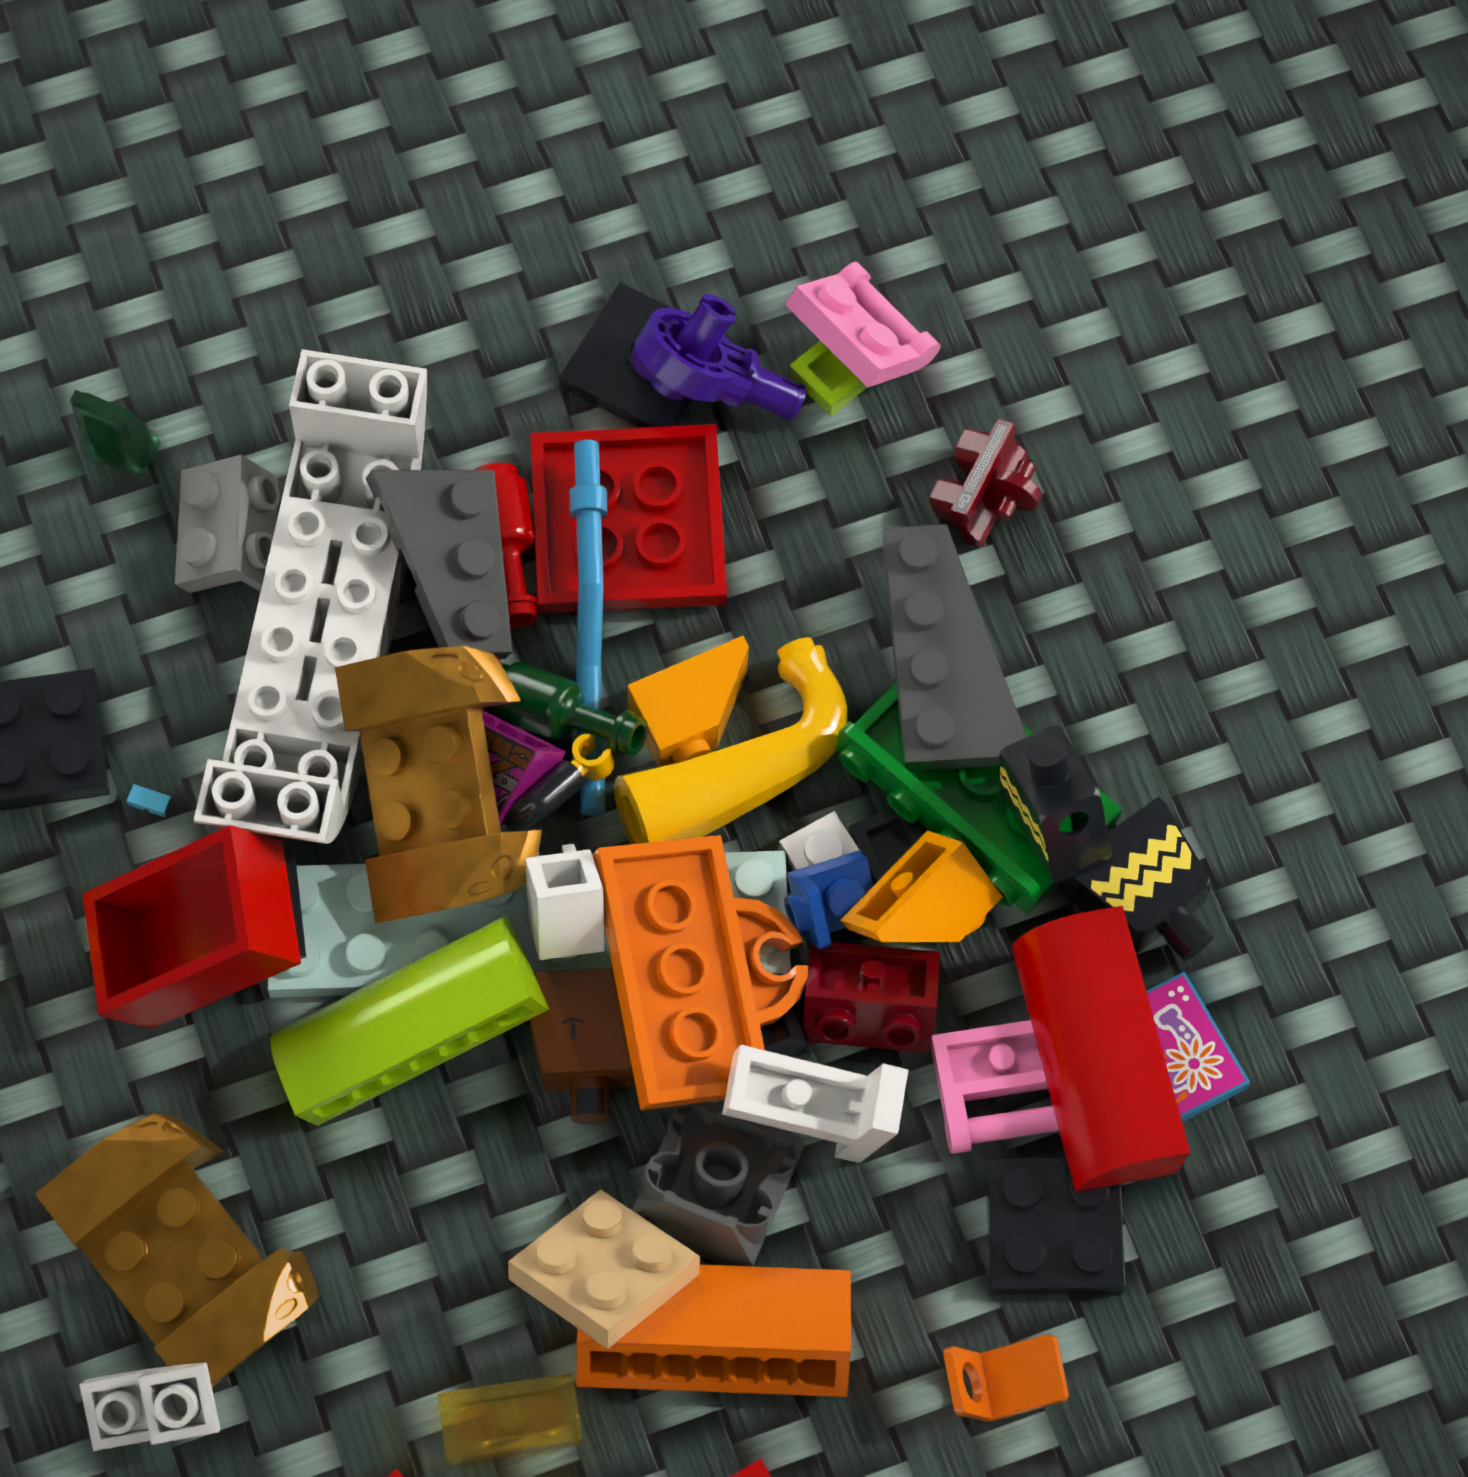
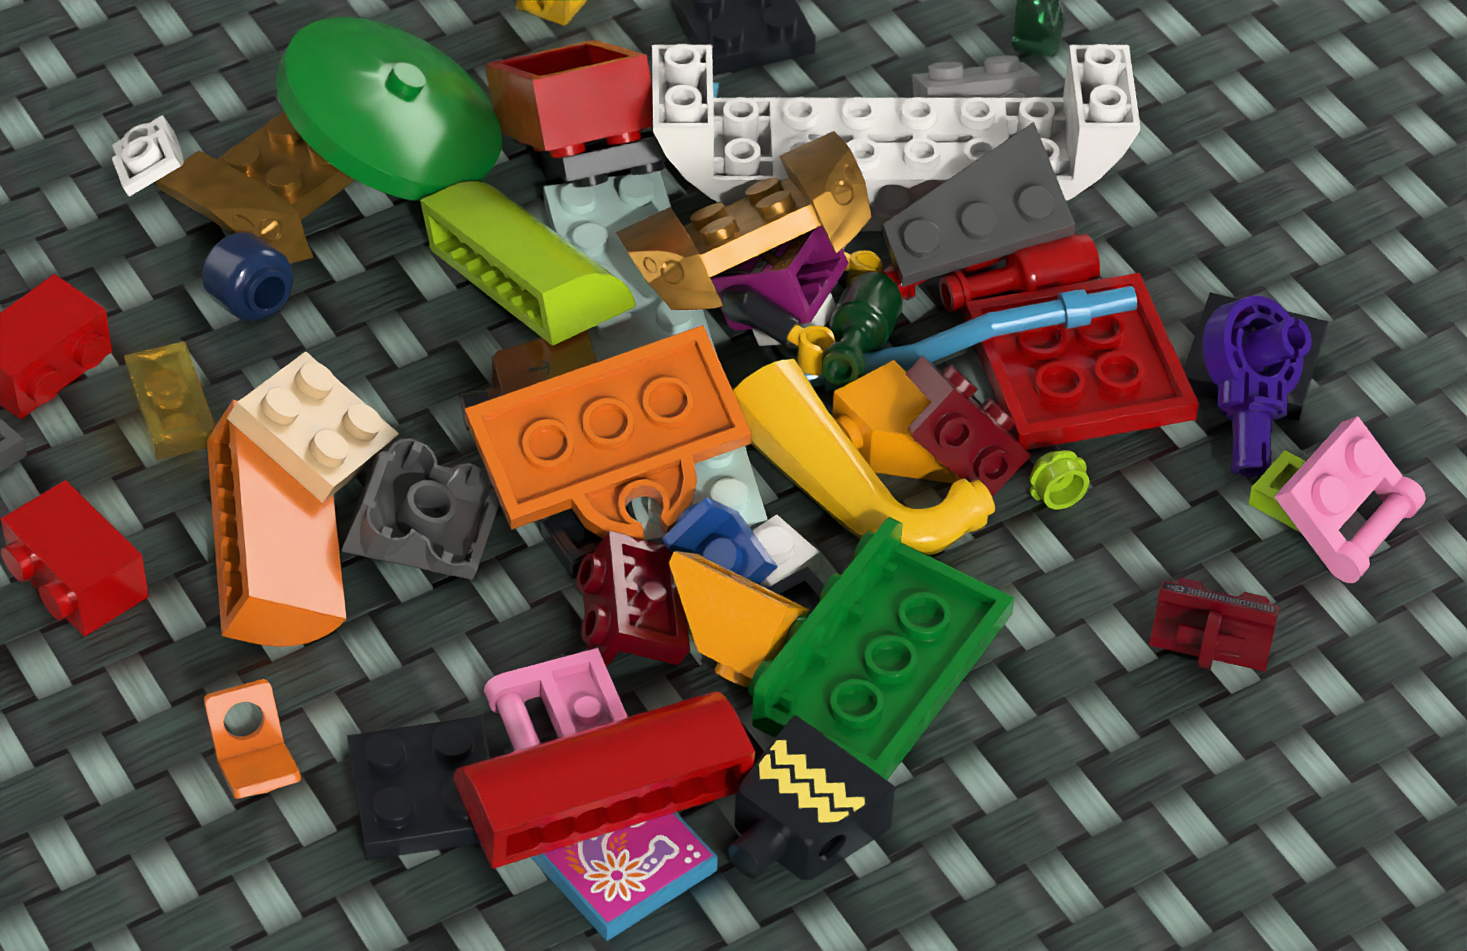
camera: 80 degrees right, 20 degrees down
white brick [525,844,604,960] -> none
white bracket [722,1044,908,1163] -> none
dark grey wing [882,524,1027,771] -> none
black torso [999,725,1113,885] -> none
none -> dark blue head [202,232,294,321]
none -> green dish [276,17,502,201]
none -> dark red bracket [905,356,1031,497]
none -> lime plate [1029,450,1089,510]

